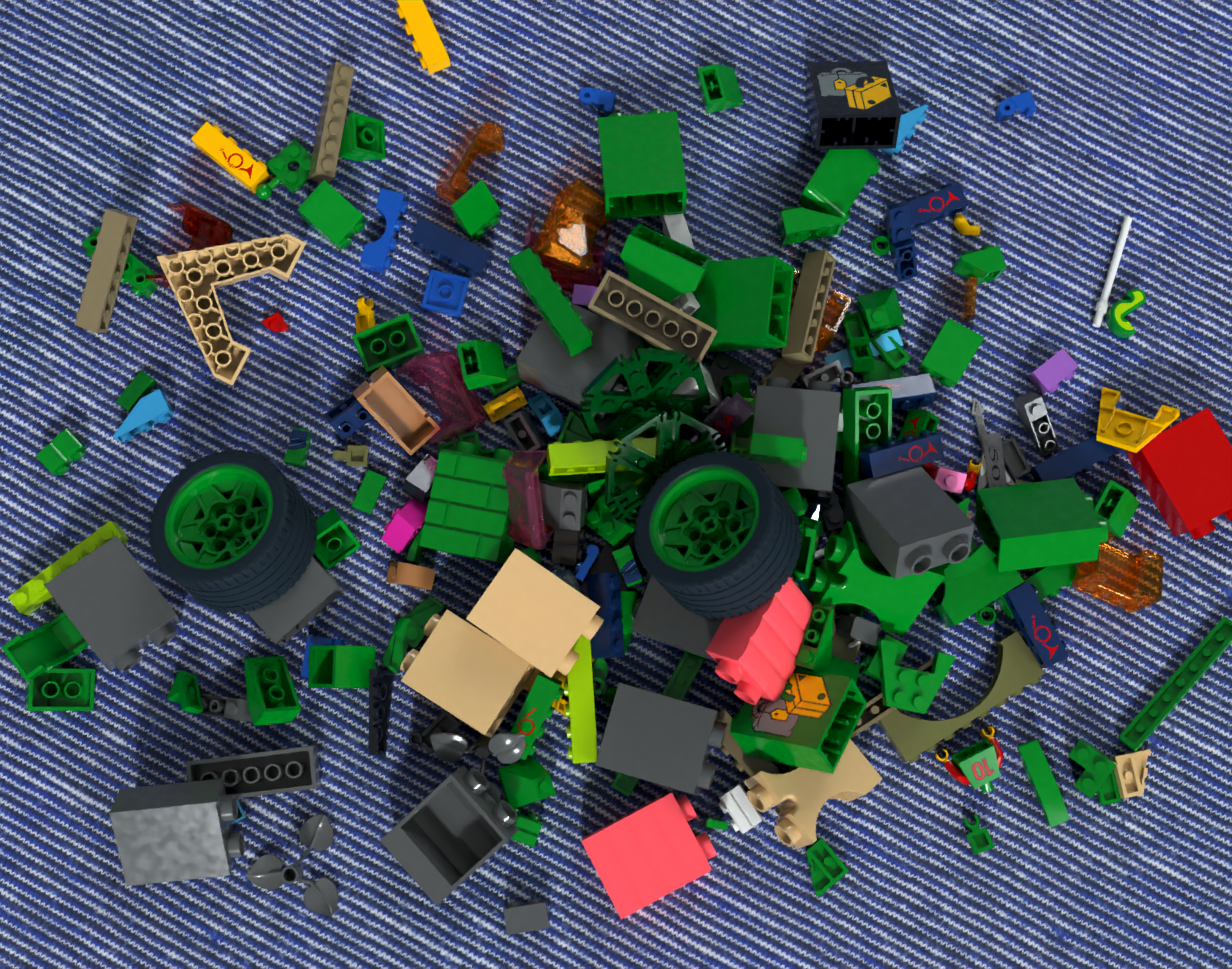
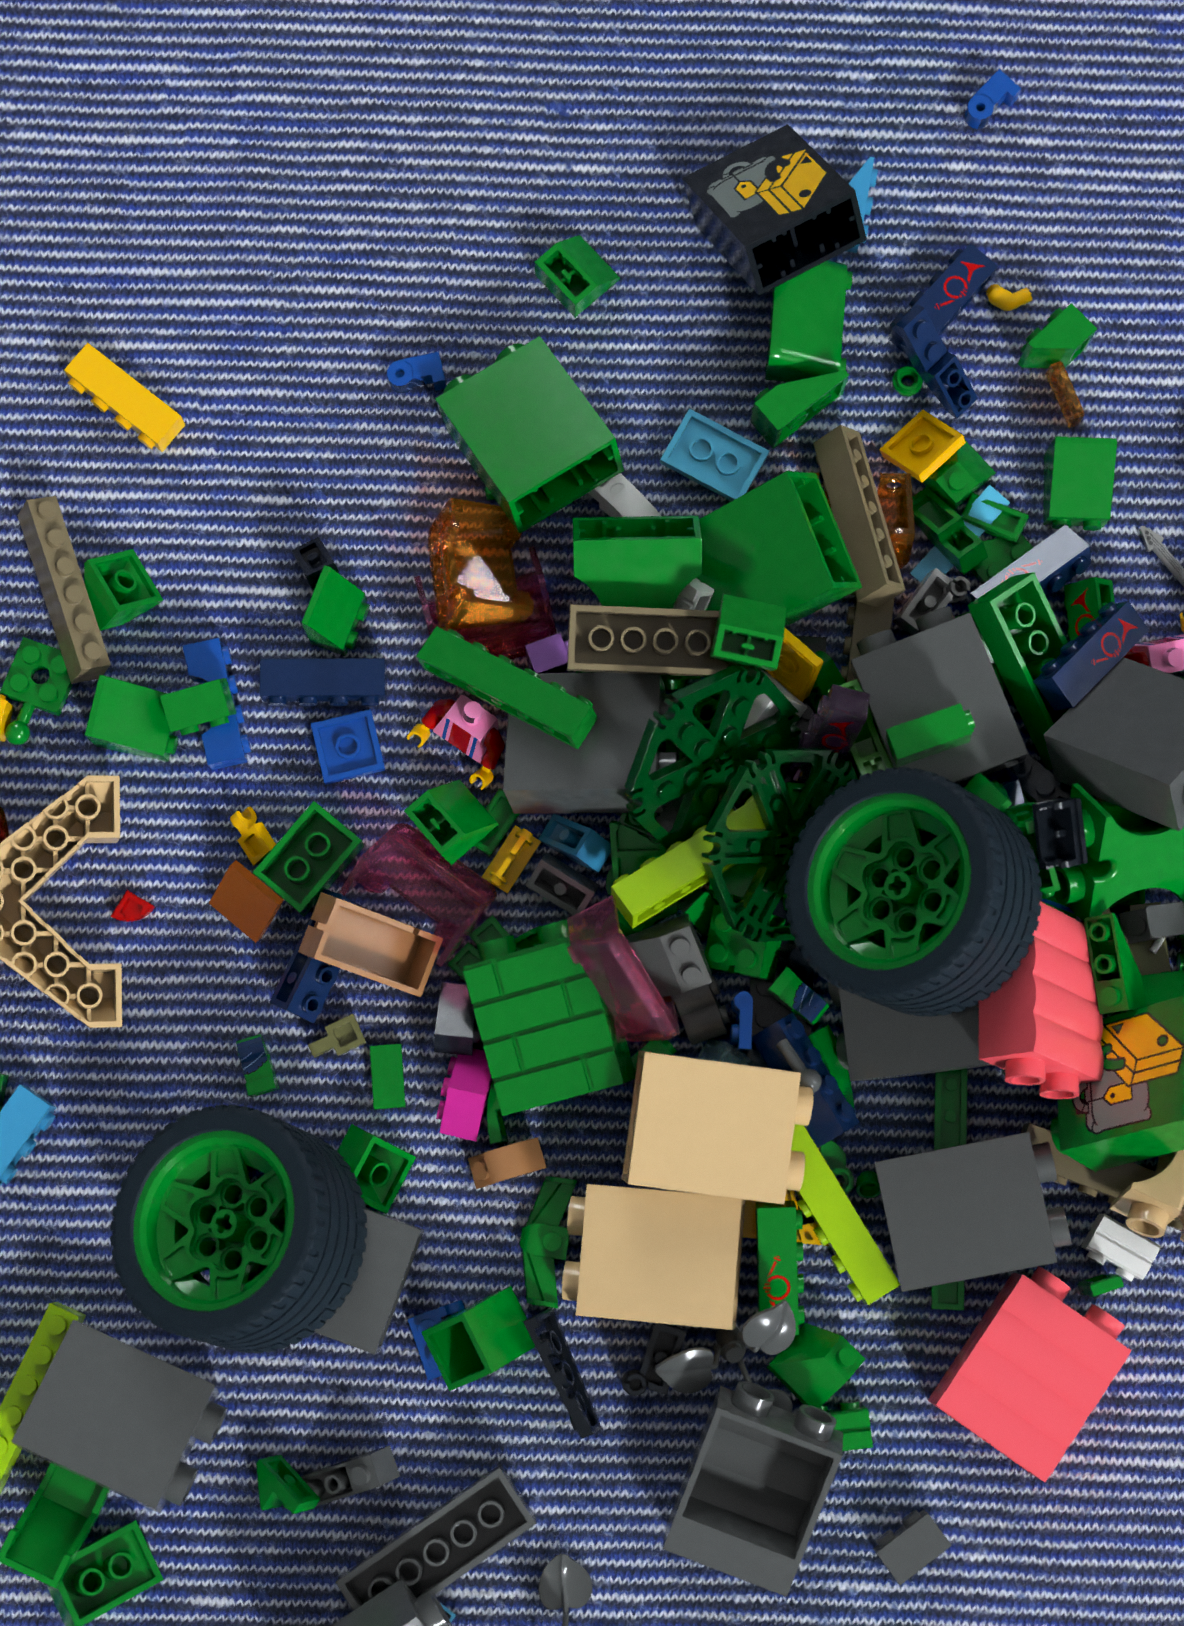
camera: 25 degrees left, 0 degrees up
green slope [244,656,302,726] -> none
clear orange windscreen [436,122,506,204] -> none
none -> green brick [160,678,237,736]
none -> dark orange tile [209,860,284,943]
none -> black slope [292,537,339,591]
none -> torso [407,695,505,790]
none -> medium azure plate [660,408,769,501]
none -> green slope [710,594,787,671]
none -> yellow tile [766,628,824,702]
none -> dark grey bar [776,1038,822,1093]
none -> yellow plate [879,409,966,483]
none -> black hinge [1032,798,1088,869]

